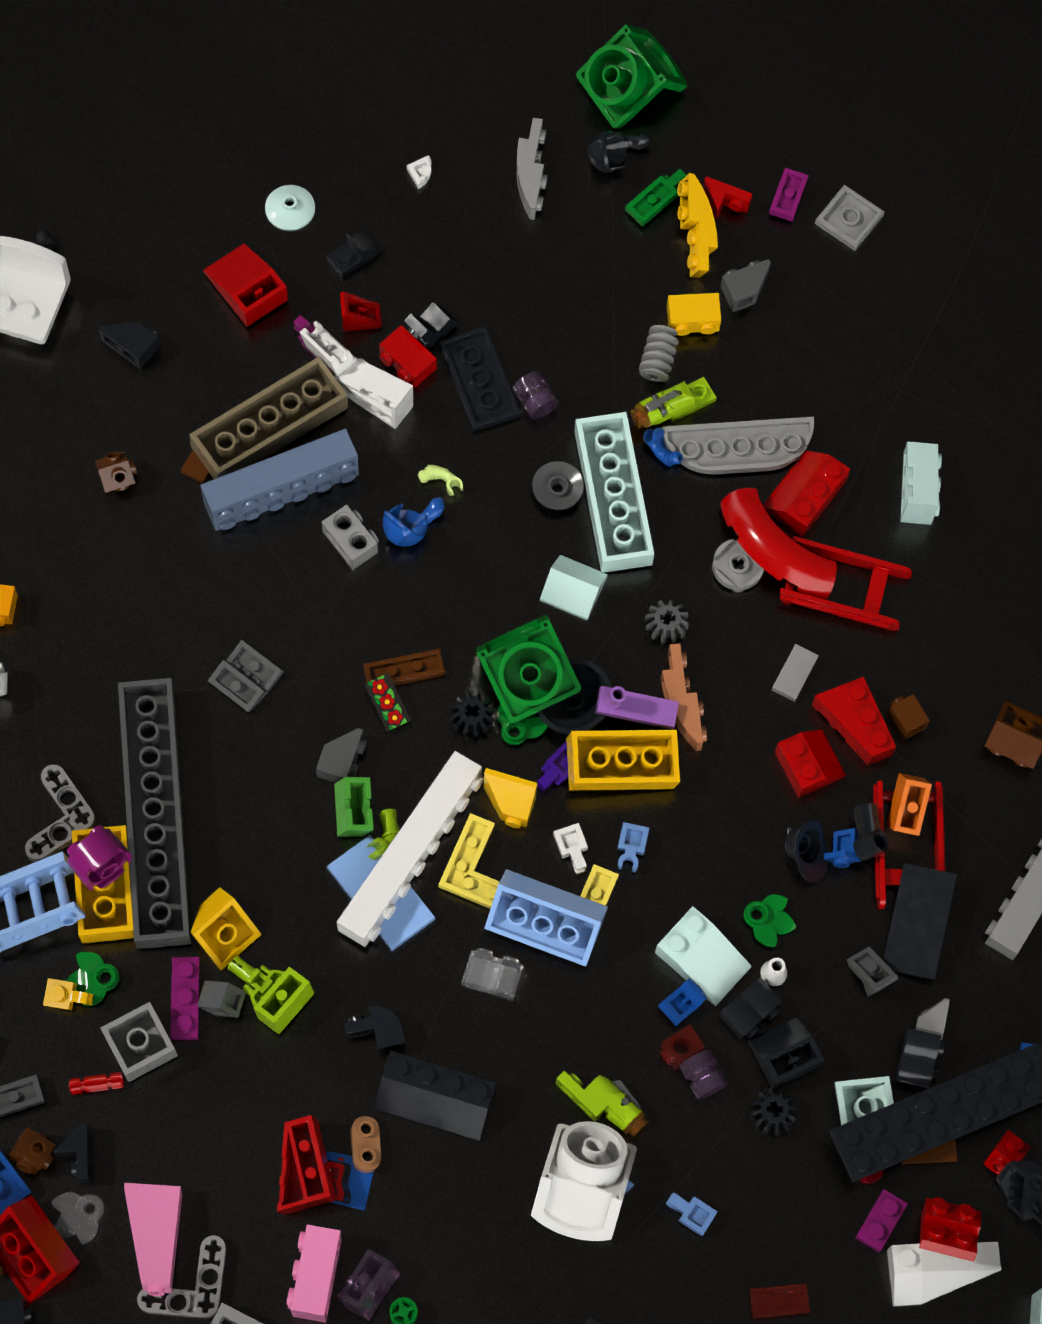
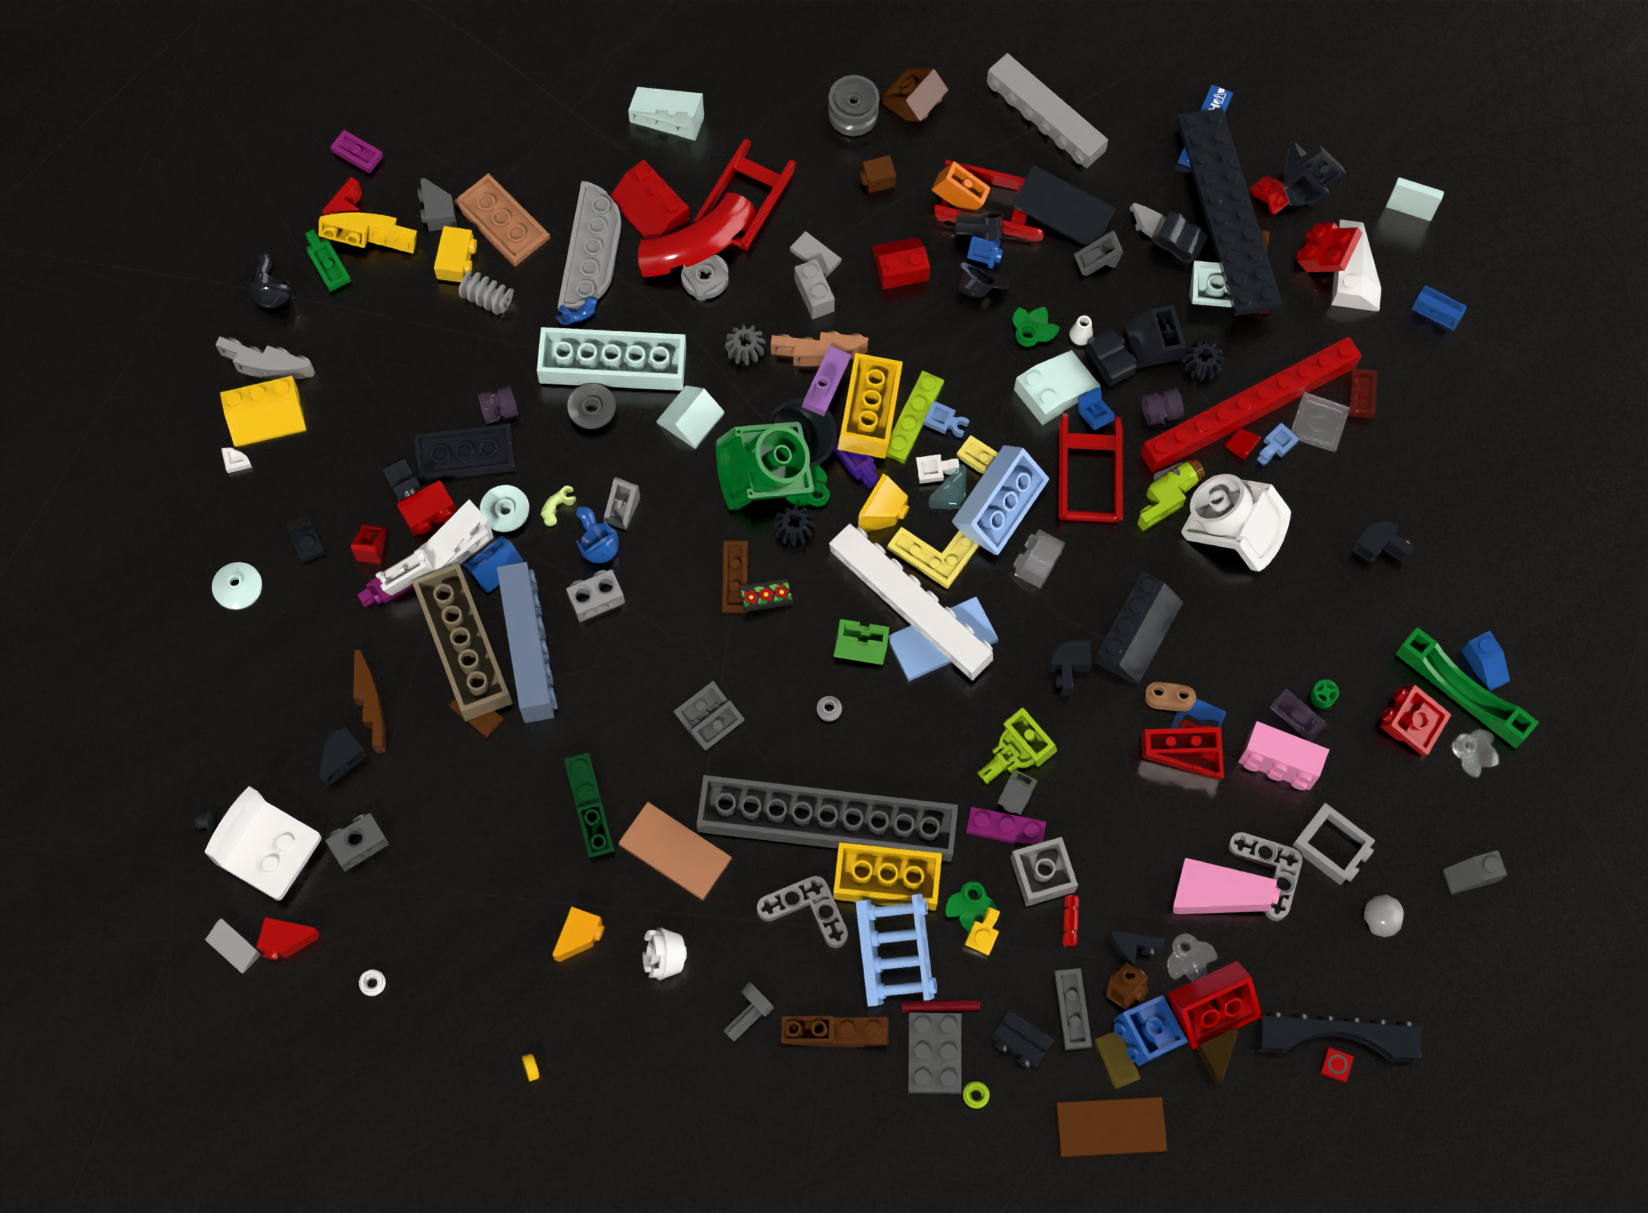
camera: 75 degrees left, 0 degrees up
magenta brick [67,825,132,890] -> none
reddish brown brick [95,452,137,493] -> none
yellow slope [191,887,262,971] -> none
red slope [203,244,288,327] -> none
dark grey slope [316,728,367,783] -> none
lime piece [366,809,400,860] -> none
green piece [576,24,688,129] -> none
lime plate [631,377,716,428] -> none
clear red brick [660,1024,705,1070] -> none
red wedge [812,677,896,766] -> none
light grey tile [815,185,885,251] -> none
magenta plate [855,1189,908,1252] -> none
none -> yellow slope [220,376,307,447]
none -> dark grey brick [325,813,389,871]
none -> reddish brown slope [353,650,386,753]
none -> nougat tile [453,173,550,266]
none -> blue panel [463,536,524,593]
none -> light aqua dish [480,485,529,532]
none -> dark green slope [564,753,614,858]
none -> light grey slope [603,477,640,530]
none -> nougat tile [618,802,732,901]
none -> light grey brick [795,259,835,319]
none -> light grey plate [817,696,842,721]
none -> dark grey wheel [828,75,880,136]
none -> lime plate [886,371,944,464]
none -> clear light blue slope [928,464,966,509]
none -> red piece [1058,414,1123,522]
none -> red brick [1141,337,1362,473]
none -> red slope [1225,428,1261,460]
none -> clear tile [1291,392,1350,452]

